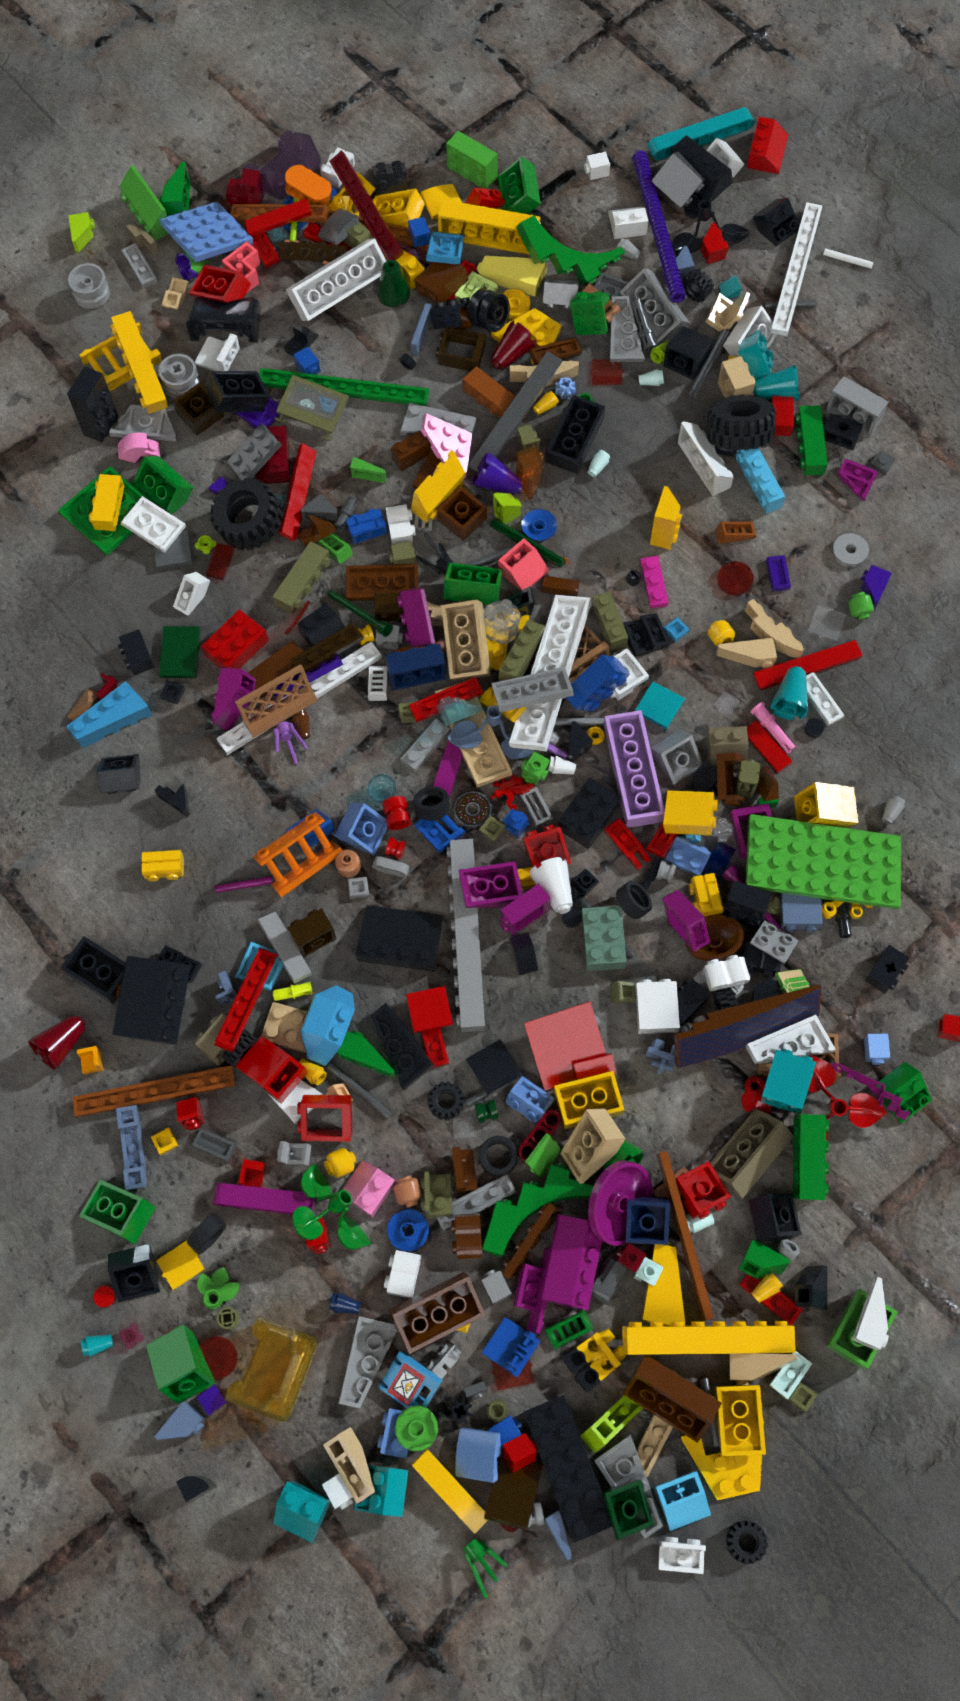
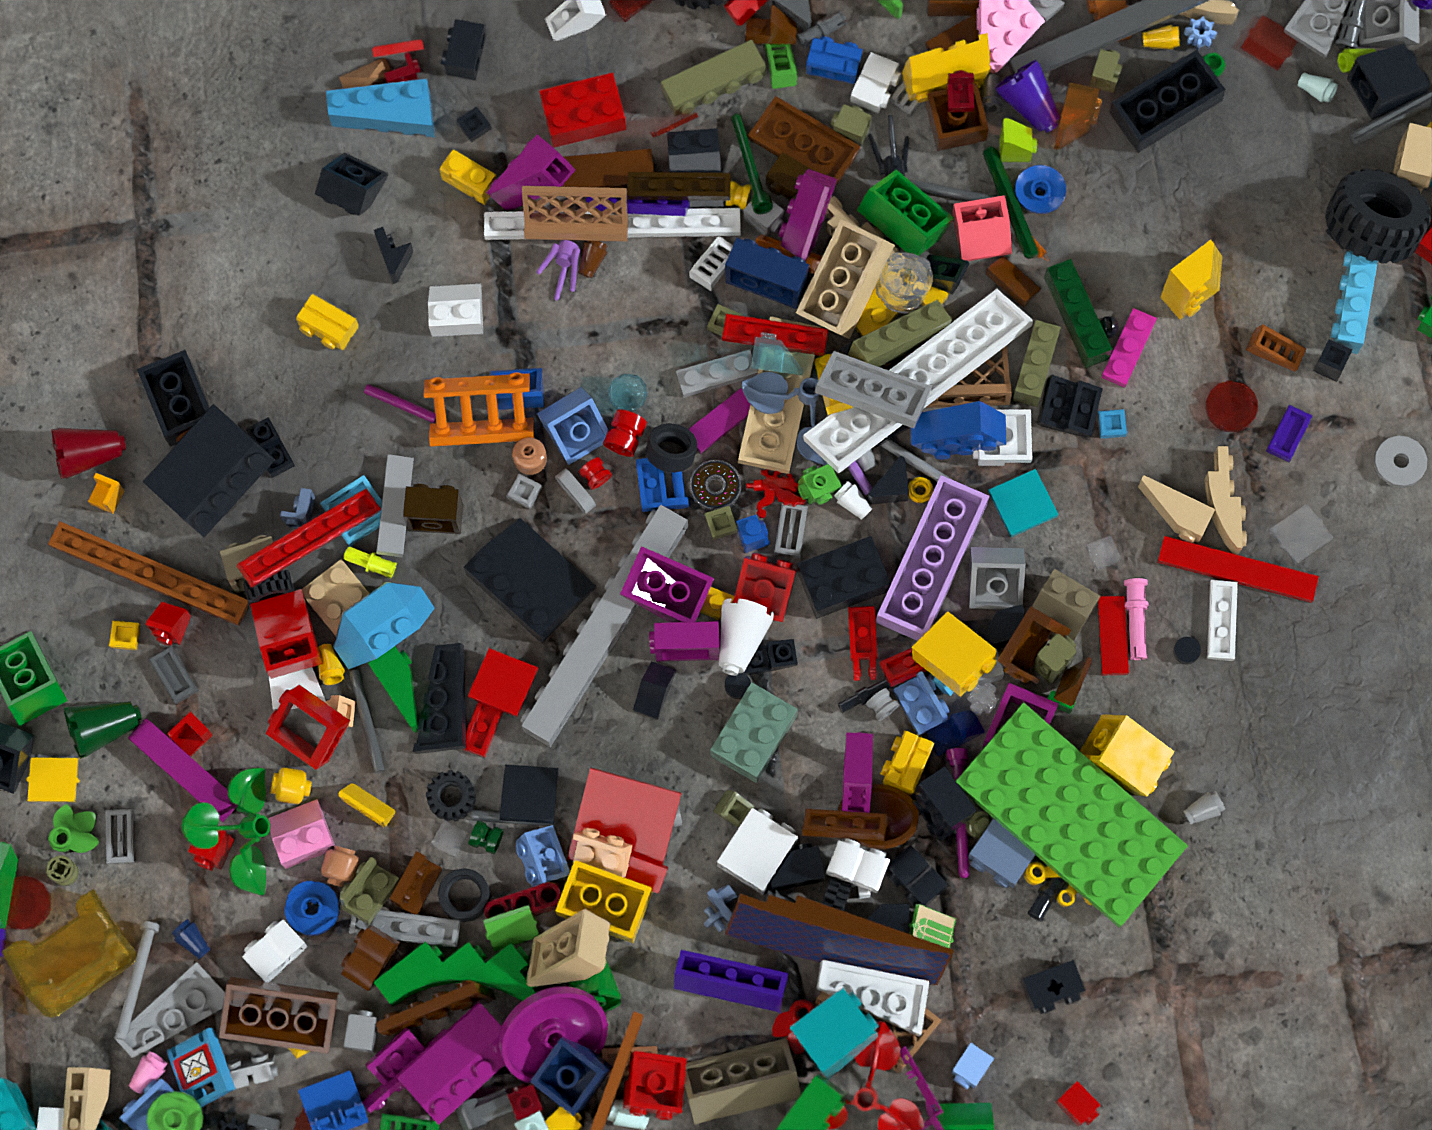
camera: 35 degrees right, 5 degrees up
sand blue slope [116,1105,147,1190] -> none
dark green tile [159,626,201,678] -> none
black tyre [187,1214,226,1254] -> none
light grey bracket [277,1141,312,1166] -> none
light aqua cone [587,450,610,477] -> none
black tyre [616,881,652,919] -> none
white slope [678,421,733,496] -> none
yellow head [708,620,735,647] -> none
light grey hinge [750,920,799,964] -> none
teal cone [770,666,808,720] -> none
bright green head [848,592,874,620] -> none
dark purple slope [861,565,892,610] -> none
none -> dark green cone [64,701,142,759]
none -> light grey tile [106,809,135,865]
none -> light grey bar [116,921,160,1040]
none -> bright pink cone [129,1051,167,1094]
none -> yellow slope [338,783,396,827]
none -> red tile [372,39,424,57]
none -> white slope [428,284,483,337]
none -> yellow brick [439,149,497,205]
none -> light nougat bracket [573,828,632,877]
none -> dark purple brick [674,950,788,1012]
none -> reddish brown tile [802,809,887,841]
none -> dark red bracket [947,70,974,112]
none -> dark green brick [1044,259,1112,369]
none -> black panel [1313,339,1352,382]

